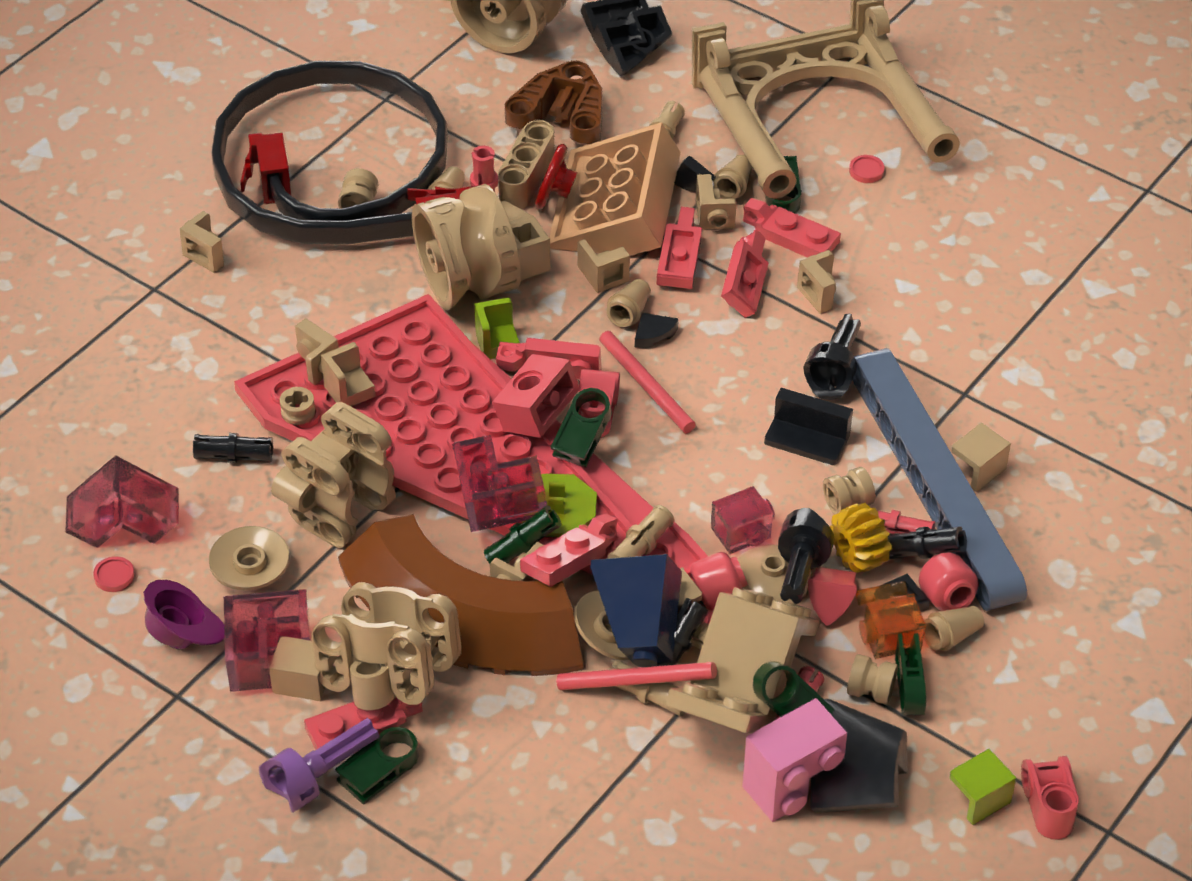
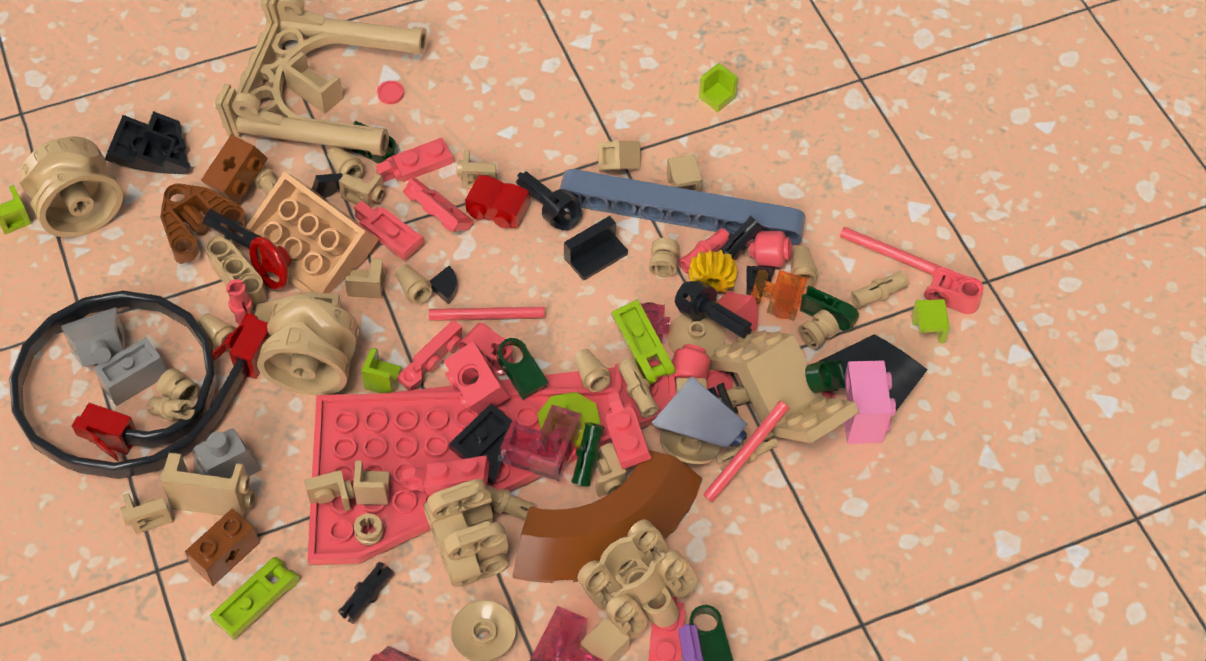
camera: 60 degrees left, 10 degrees up
none -> light grey torso [61,307,126,367]
none -> light grey panel [93,337,166,406]
none -> tan pin [147,396,195,420]
none -> tan panel [160,453,255,519]
none -> dark orange brick [185,508,260,586]
none -> light grey torso [193,428,261,478]
none -> dark orange brick [201,134,268,204]
none -> black pin [202,208,262,249]
none -> lime plate [210,556,300,640]
none -> tan panel [283,52,344,114]
none -> coral hinge [401,456,490,496]
none -> black wing [449,403,514,486]
none -> red brick [465,175,530,228]
none -> tan pin [486,485,534,521]
none -> tan cone [574,349,610,393]
none -> tan panel [598,141,641,170]
none -> lime plate [611,299,675,385]
none -> lime panel [699,63,738,112]
none -> coral bar [840,227,945,280]
none -> tan pin [850,271,909,309]

